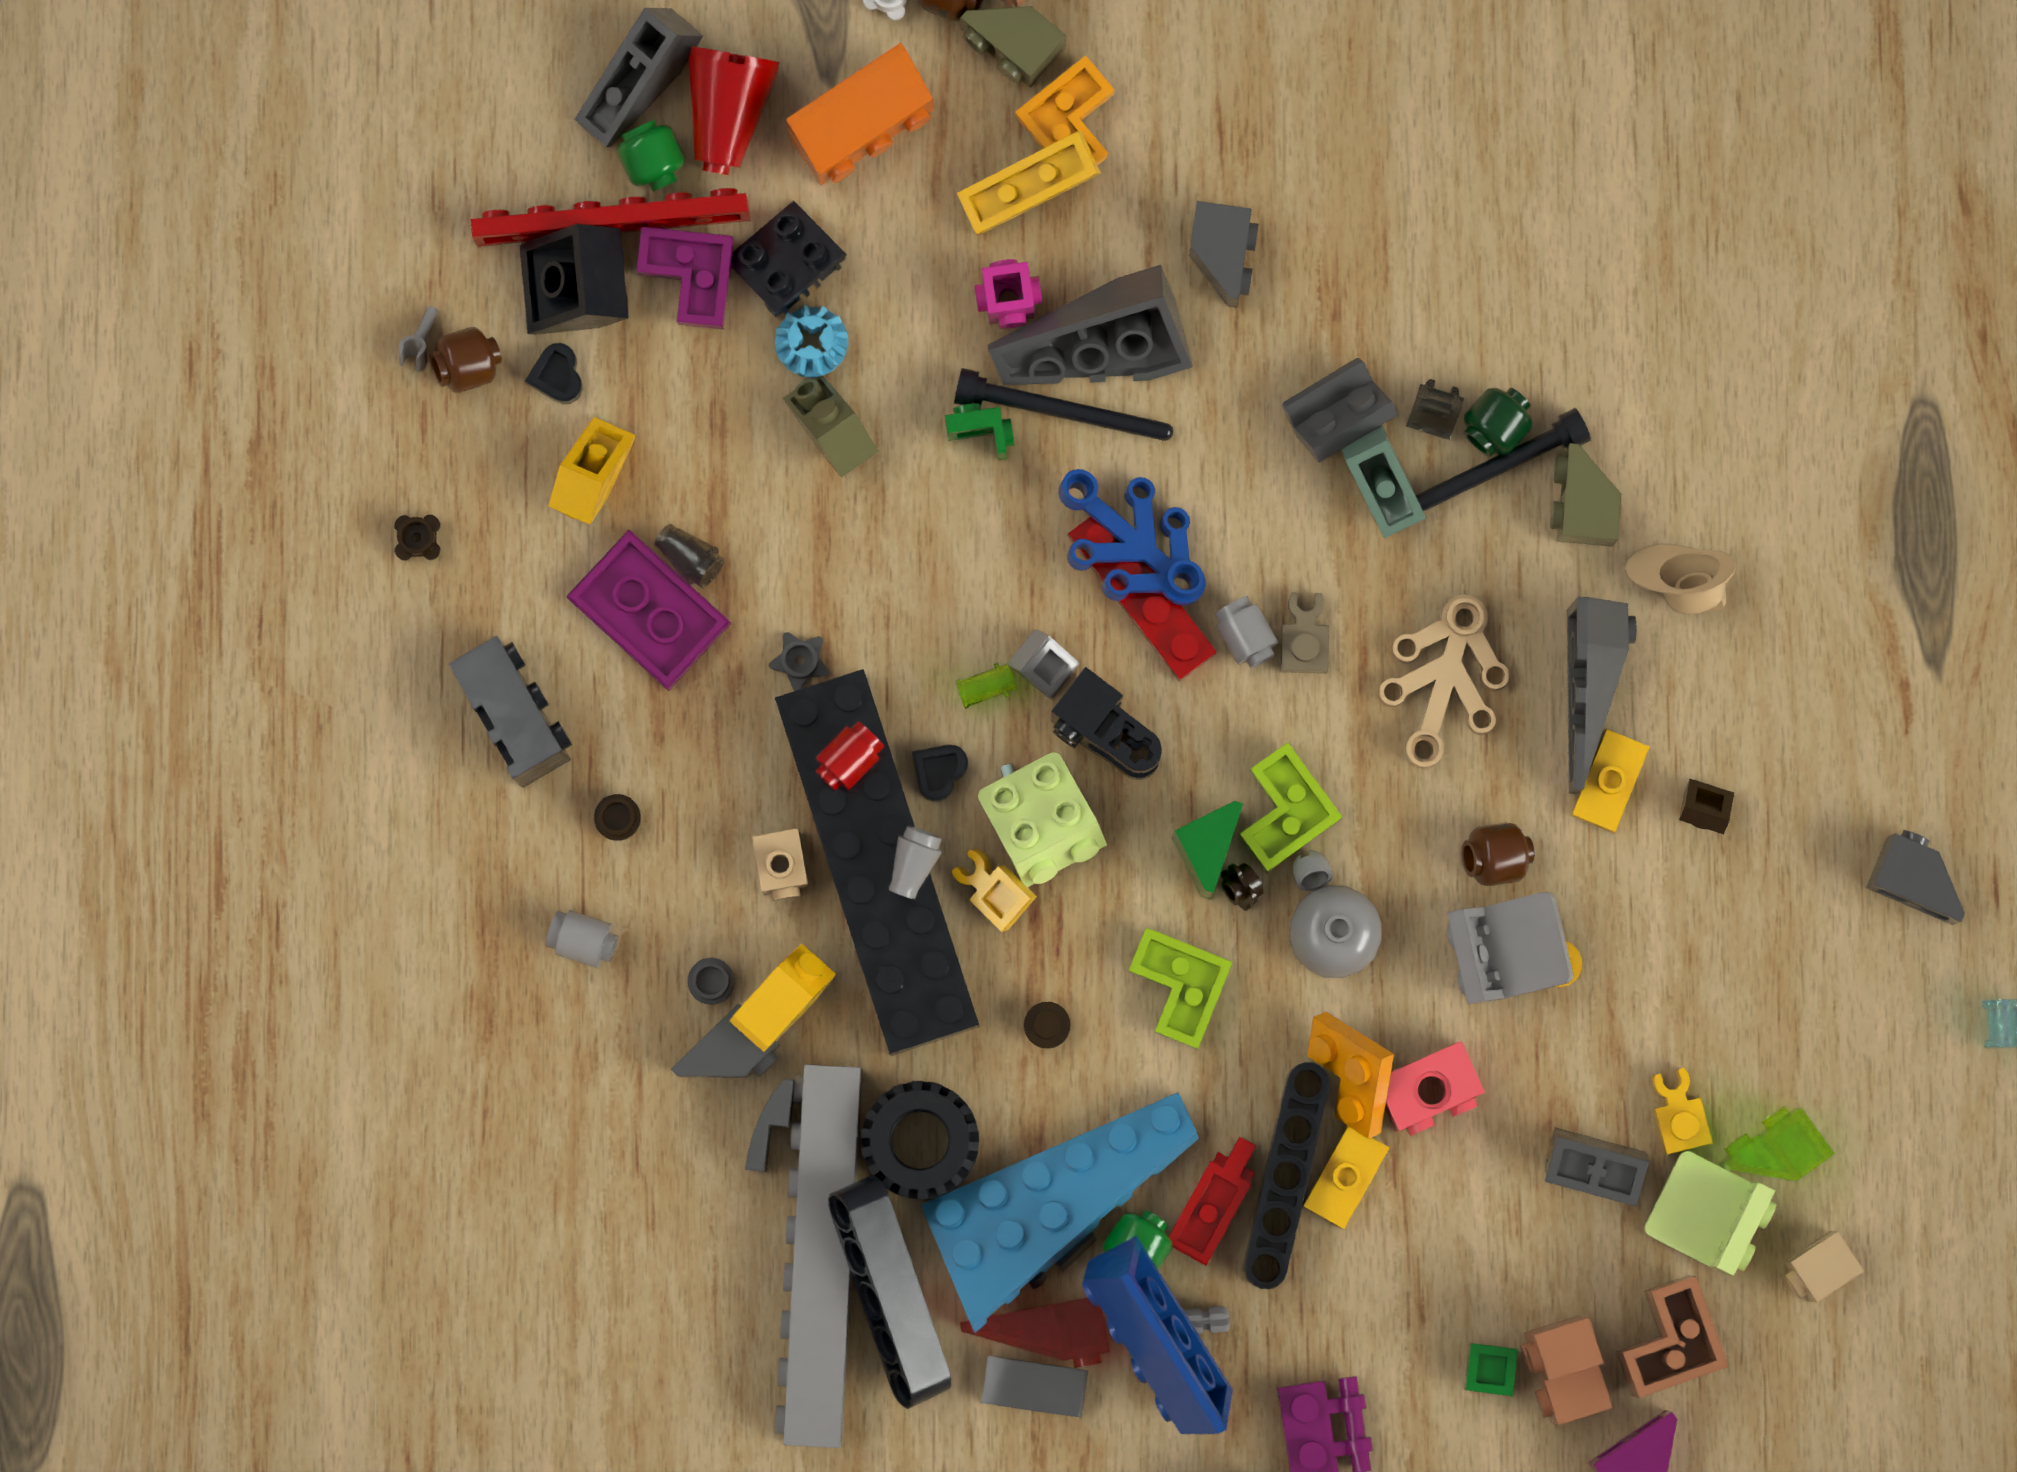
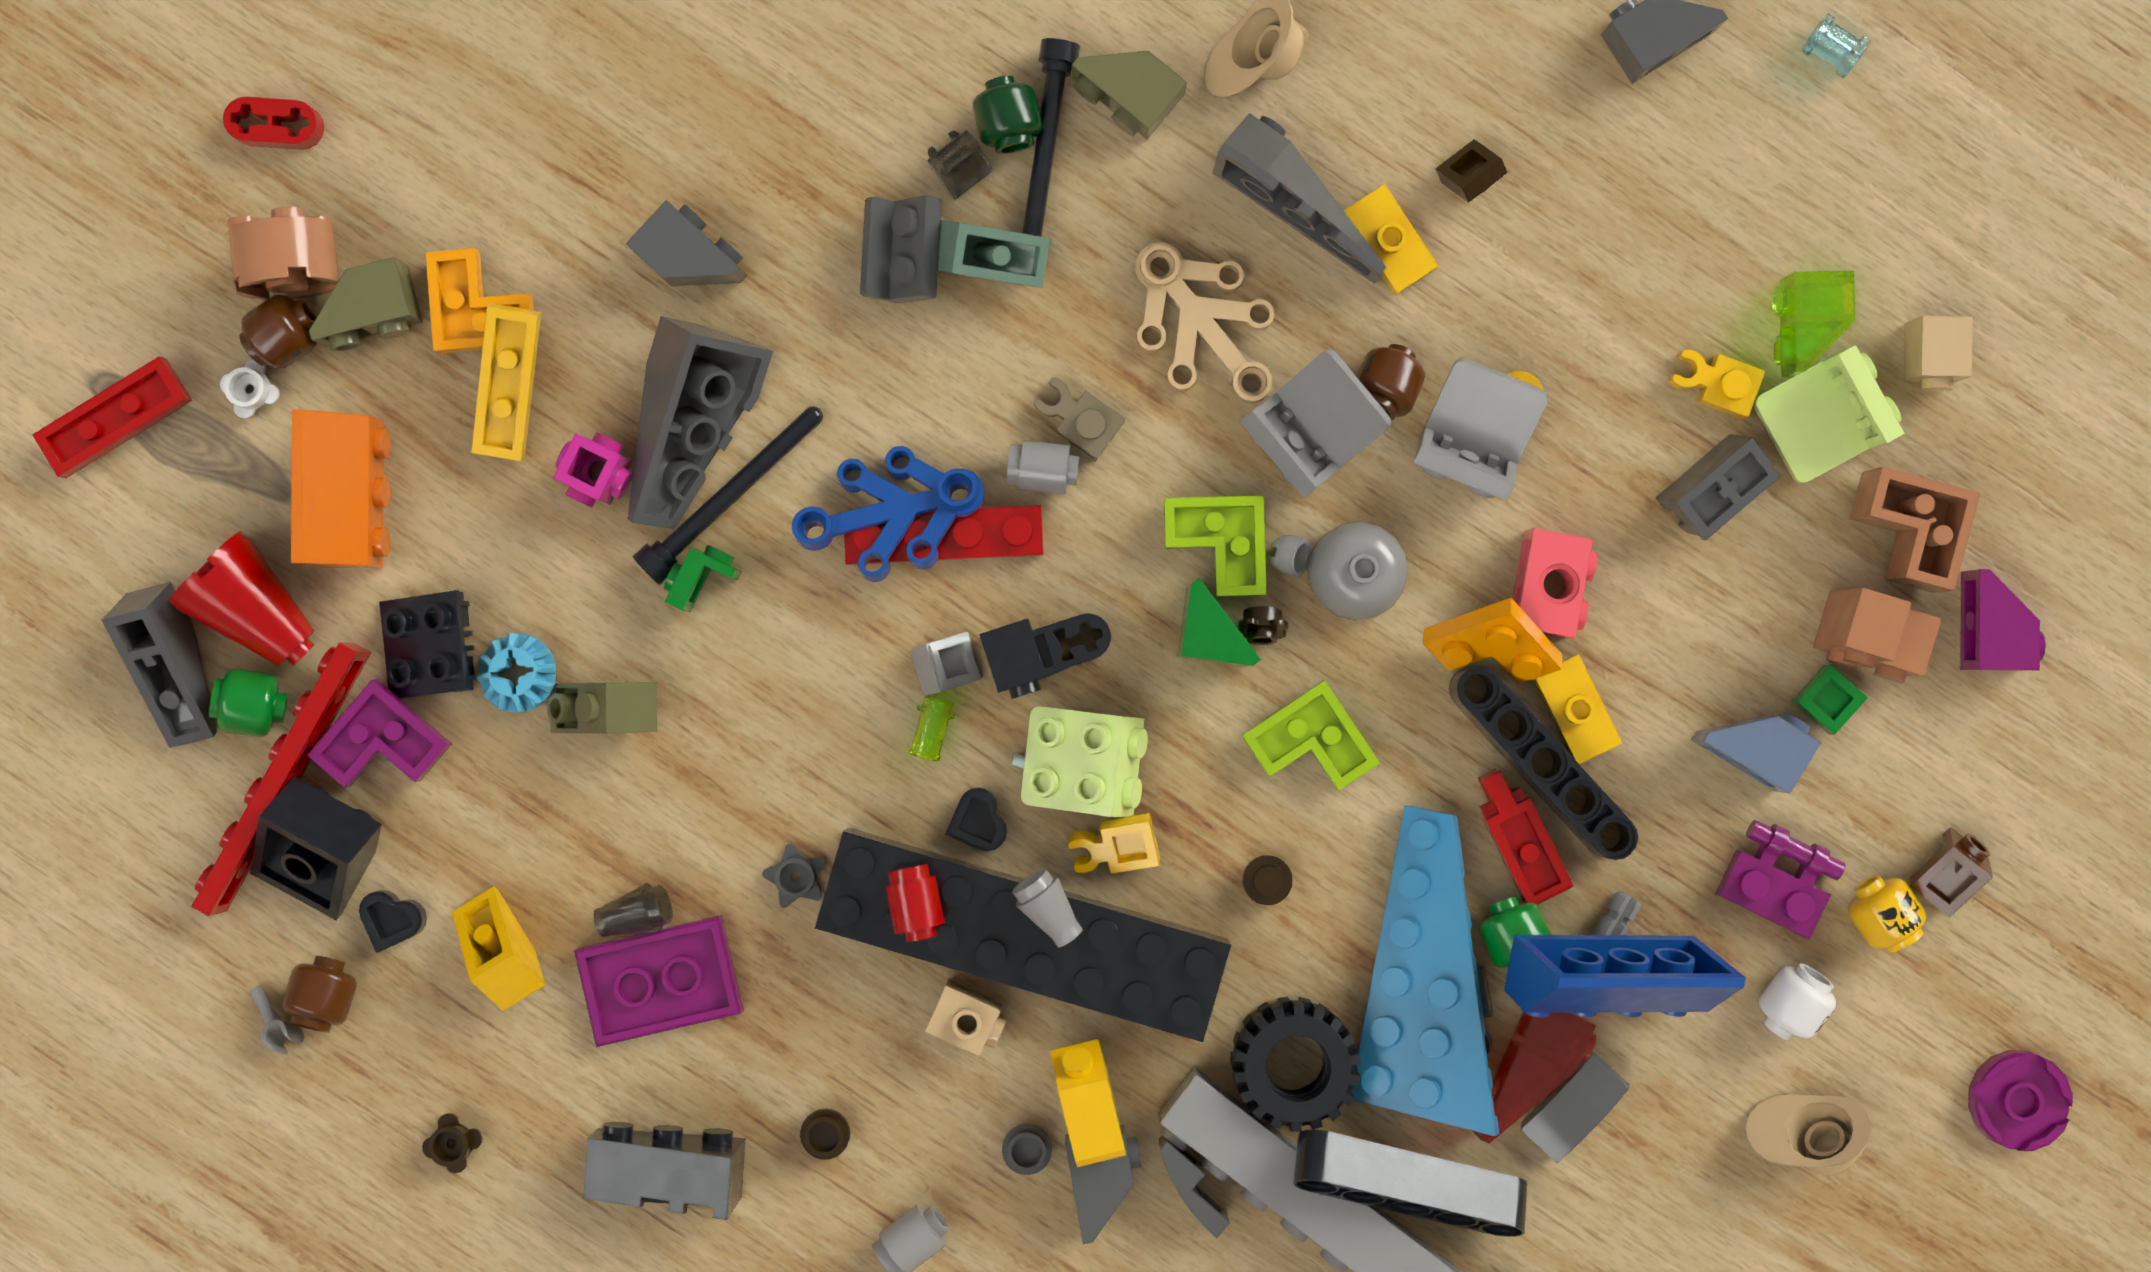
camera: 60 degrees left, 5 degrees up
none -> light grey bracket [1240,349,1391,498]
none -> sand blue slope [1691,713,1821,794]

